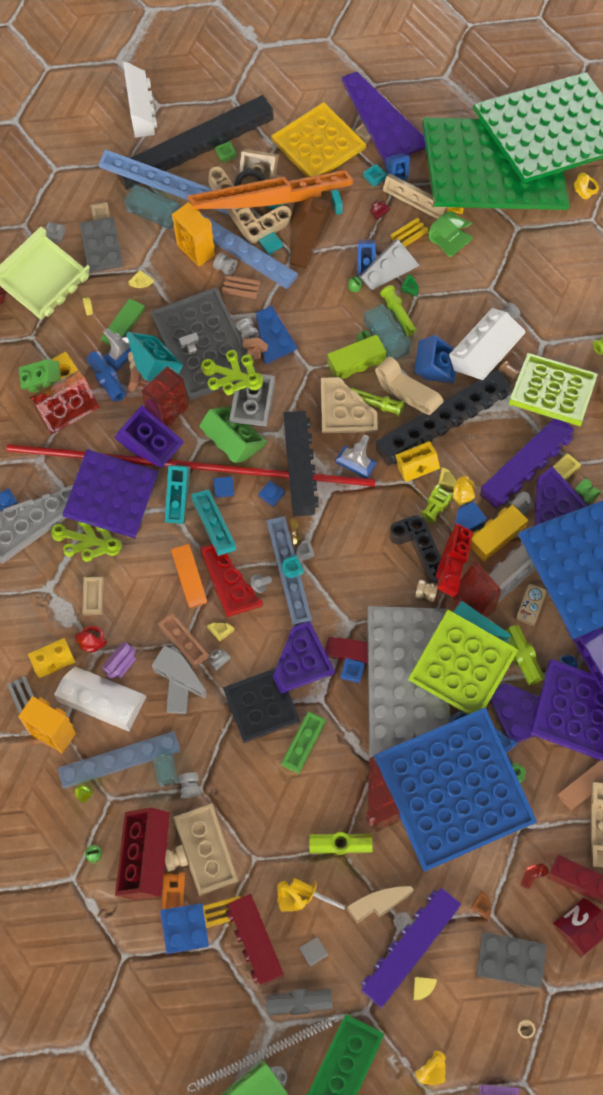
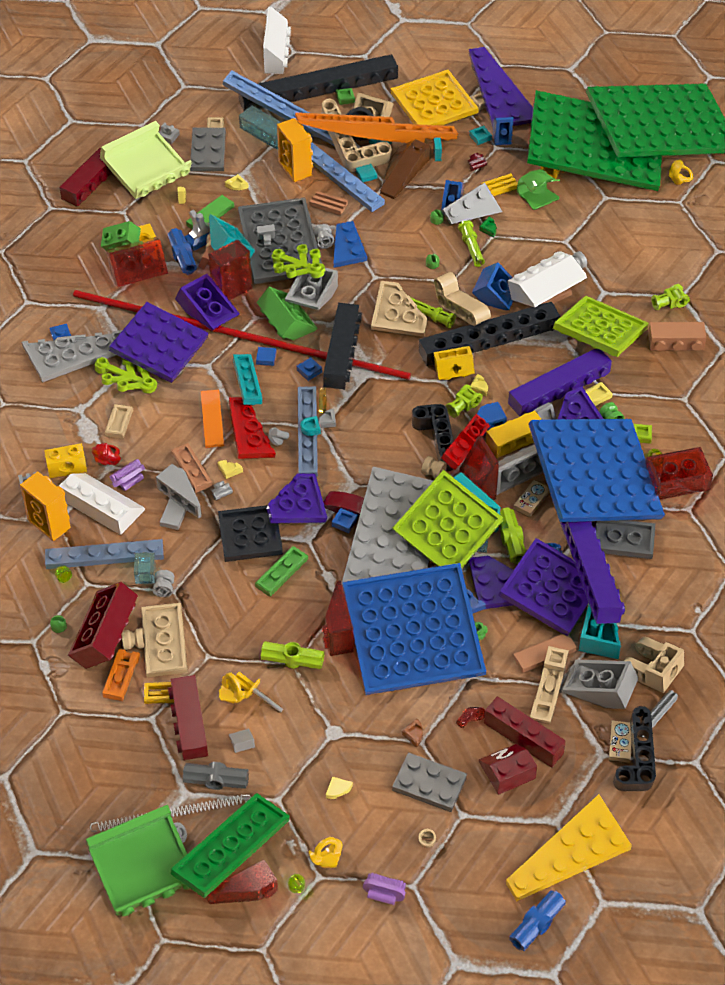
camera: 10 degrees right, 15 degrees down
blue plate [159,903,209,954] -> none
teal slope [165,465,190,524] -> none
light grey wheel [213,252,237,276] -> none
nougat tile [242,338,268,360] -> none
lime brick [327,334,386,379] -> none
piece [335,435,377,478] -> none
tan slope [347,886,414,924] -> none
dark purple brick [361,888,461,1009] -> none
clear light blue brick [364,304,411,360] -> none
tan plate [383,174,448,219] -> none
yellow piece [453,476,475,506] -> none
medium nougat bush [498,361,521,385] -> none

